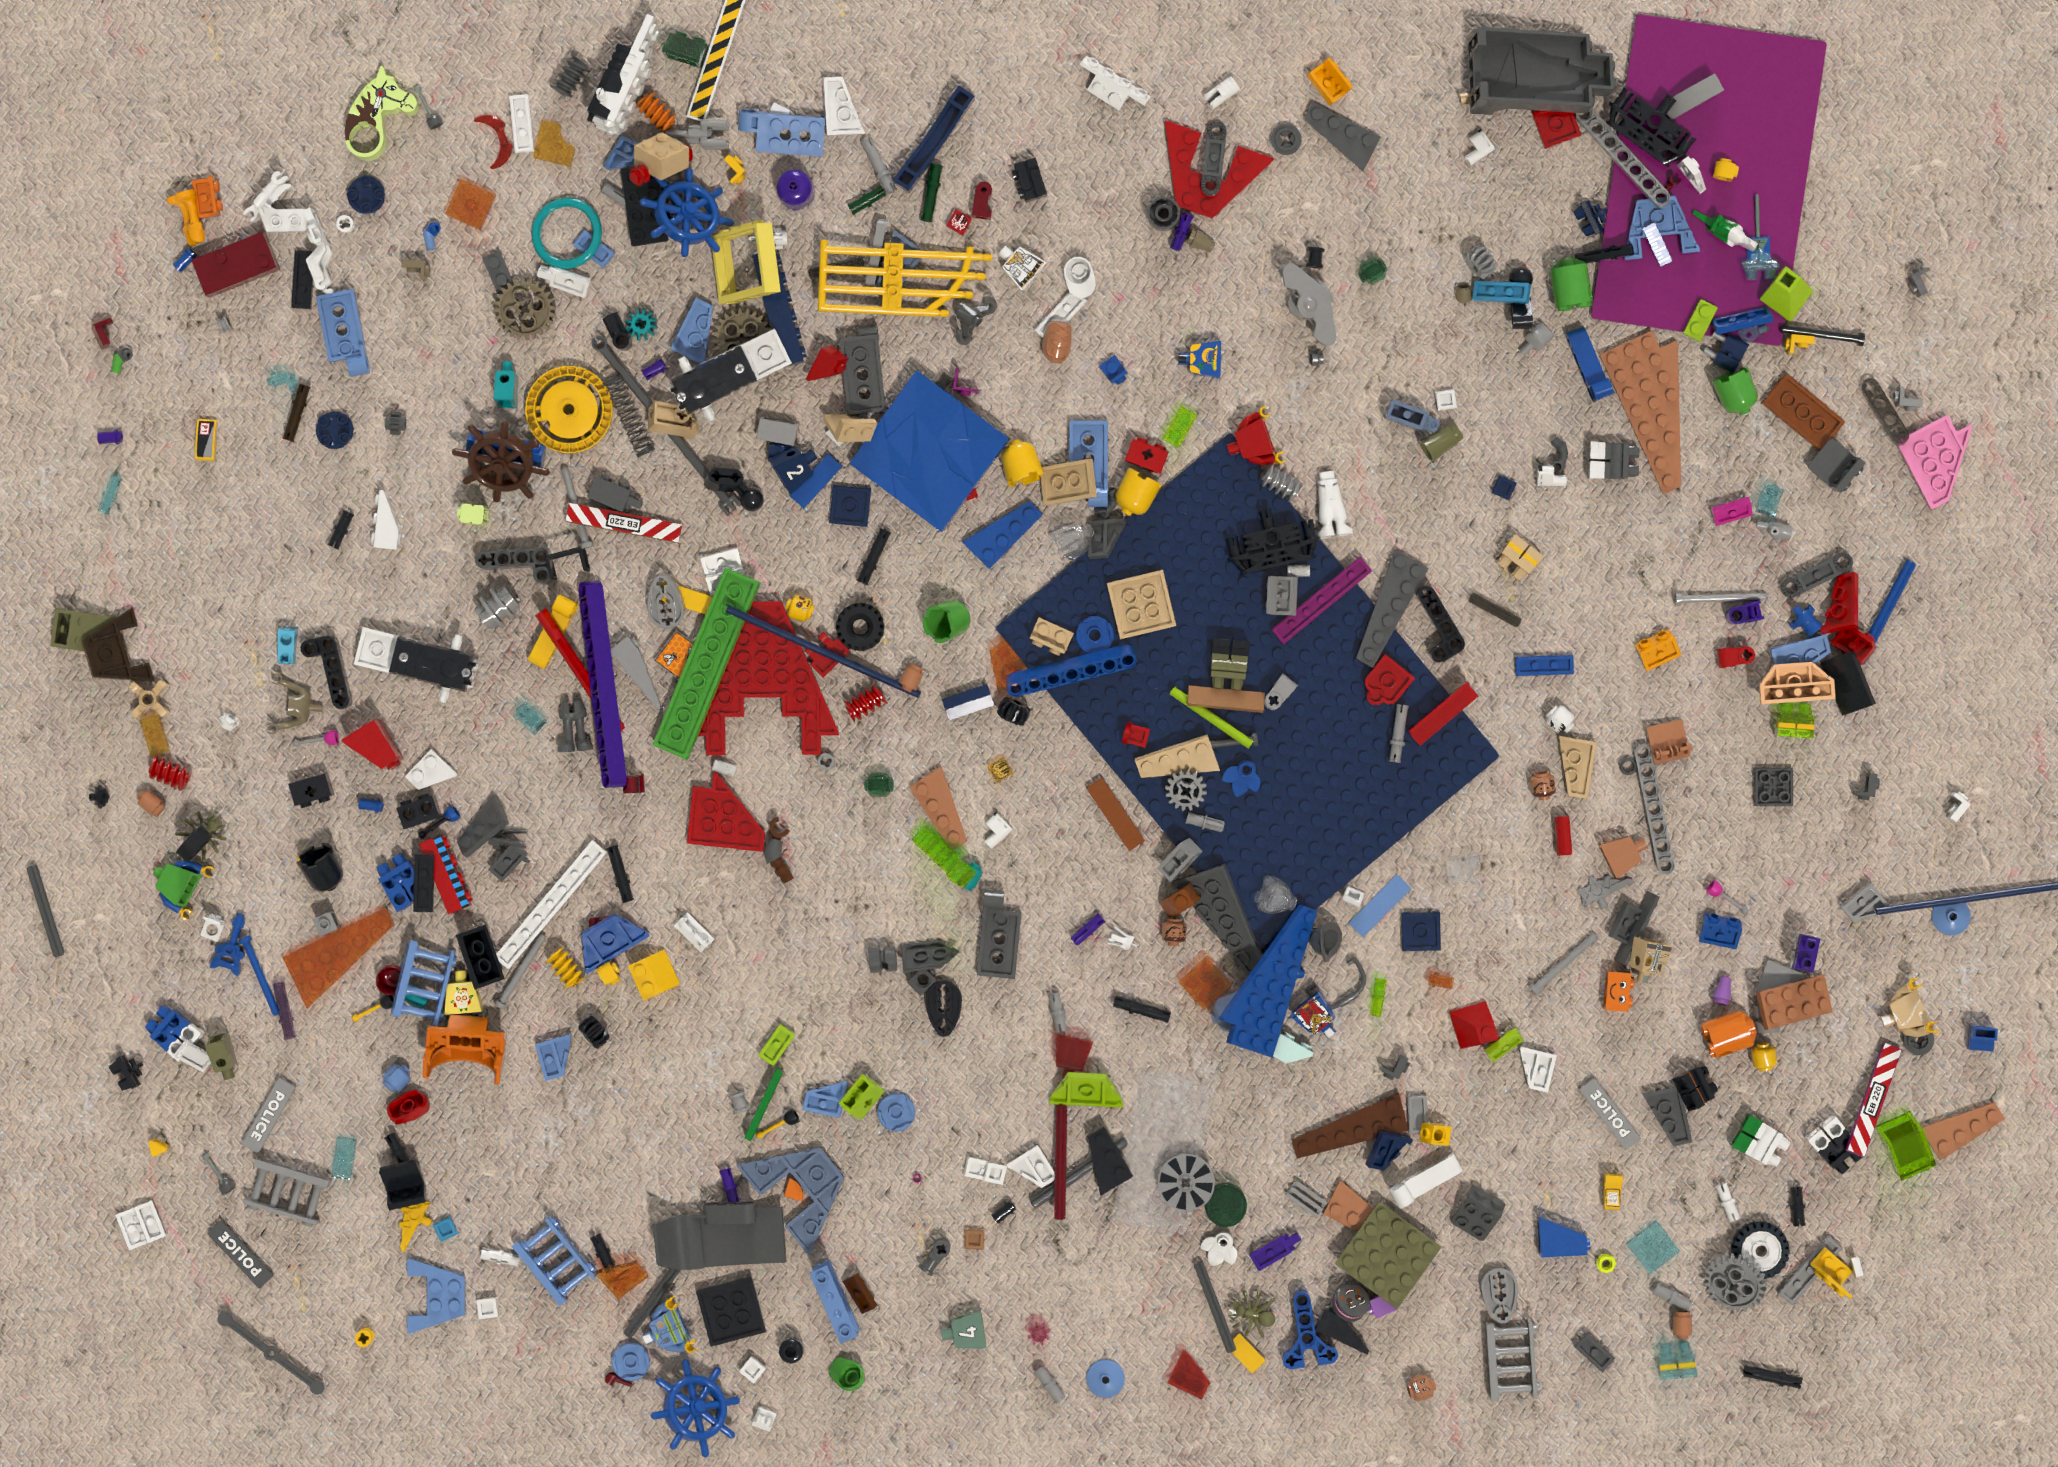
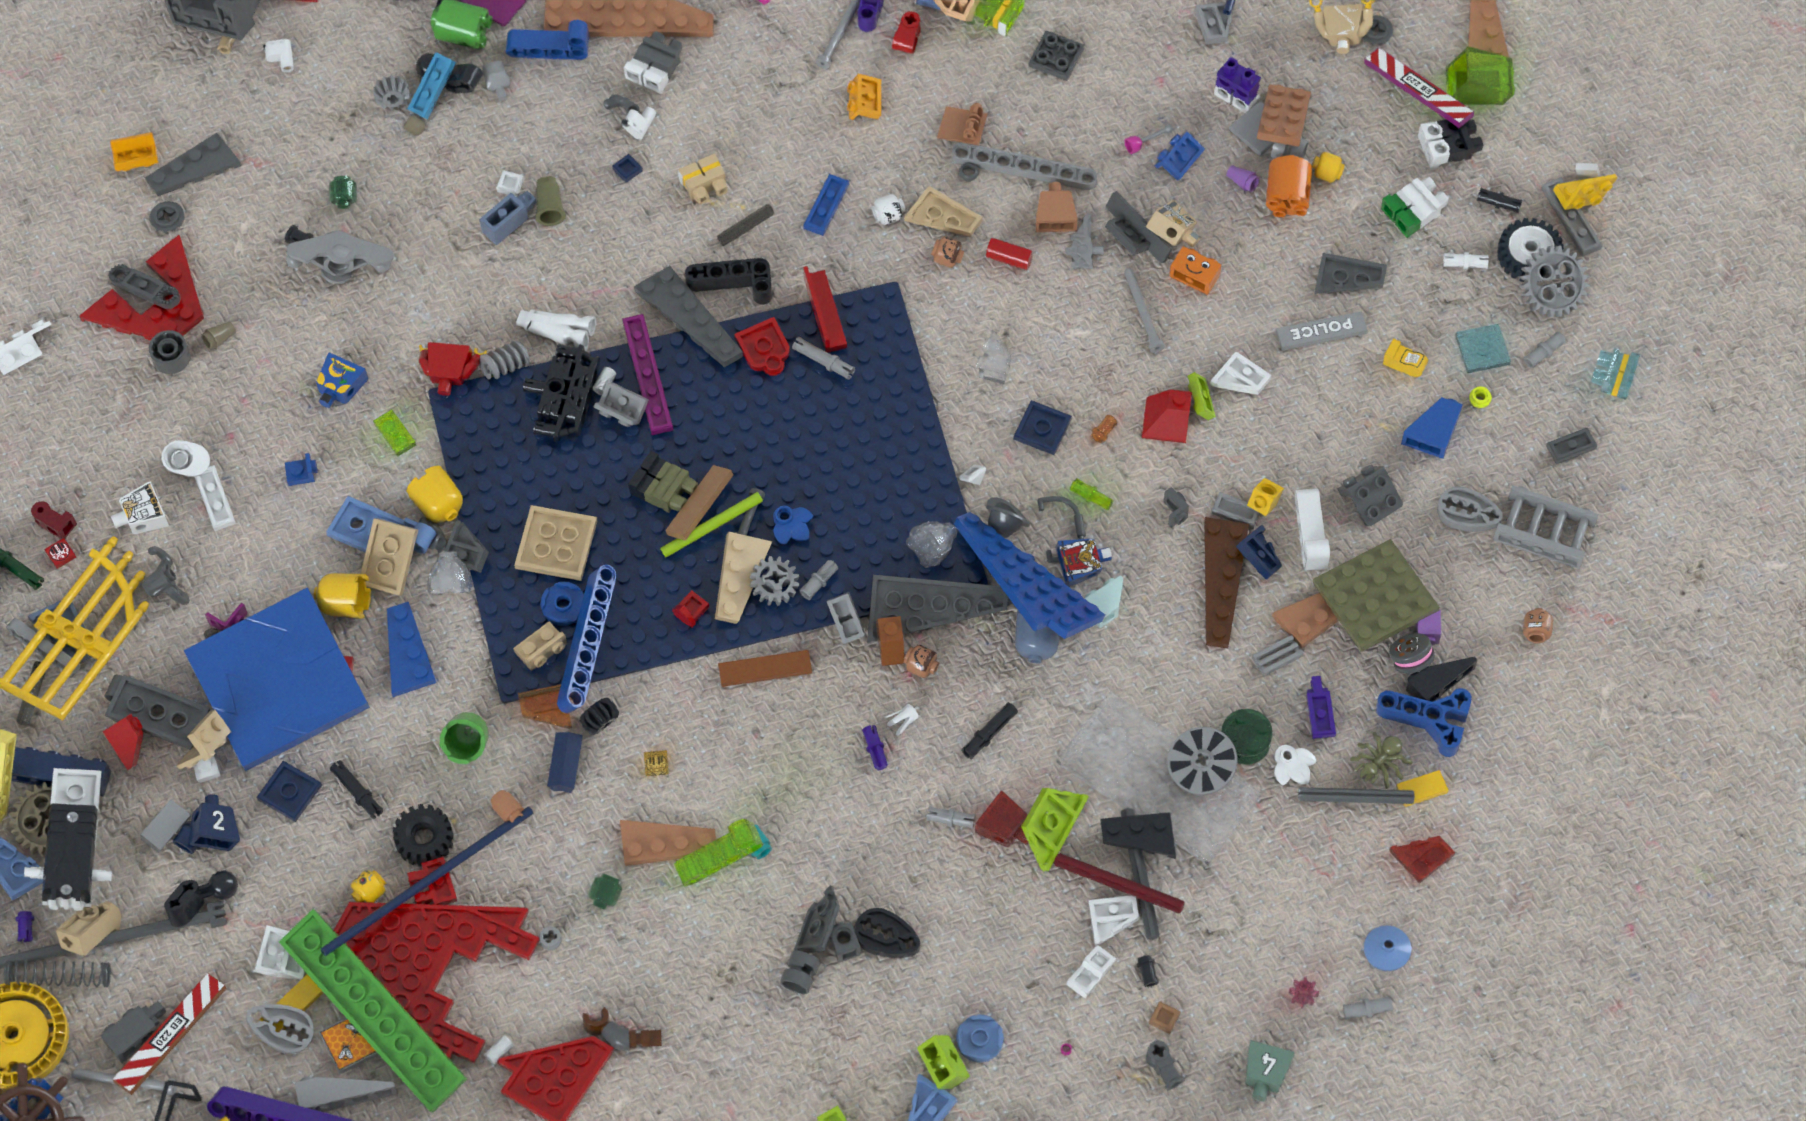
camera: 65 degrees left, 25 degrees down
blue tile [790,454,843,509] -> none
red piece [845,685,888,723] -> none
dark grey hinge [977,890,1022,979] -> none
white piece [984,812,1013,849] -> none
black brick [1011,158,1047,203] -> none
nougat piece [1042,321,1072,364] -> none
red brick [1125,437,1169,474] -> none
dark purple axle [1170,212,1194,251] -> none
clear orange plate [1178,956,1232,1010] -> none
white hinge [1203,76,1240,109] -> none
light grey piece [1264,674,1298,710] -> none
flat silver plate [1310,349,1324,368] -> none
medium blue sticker [1349,874,1411,937] -> none
black hips [1672,1066,1718,1111] -> none
nougat brick [1673,1311,1692,1339] -> none
black pin [1743,1365,1803,1389] -> none

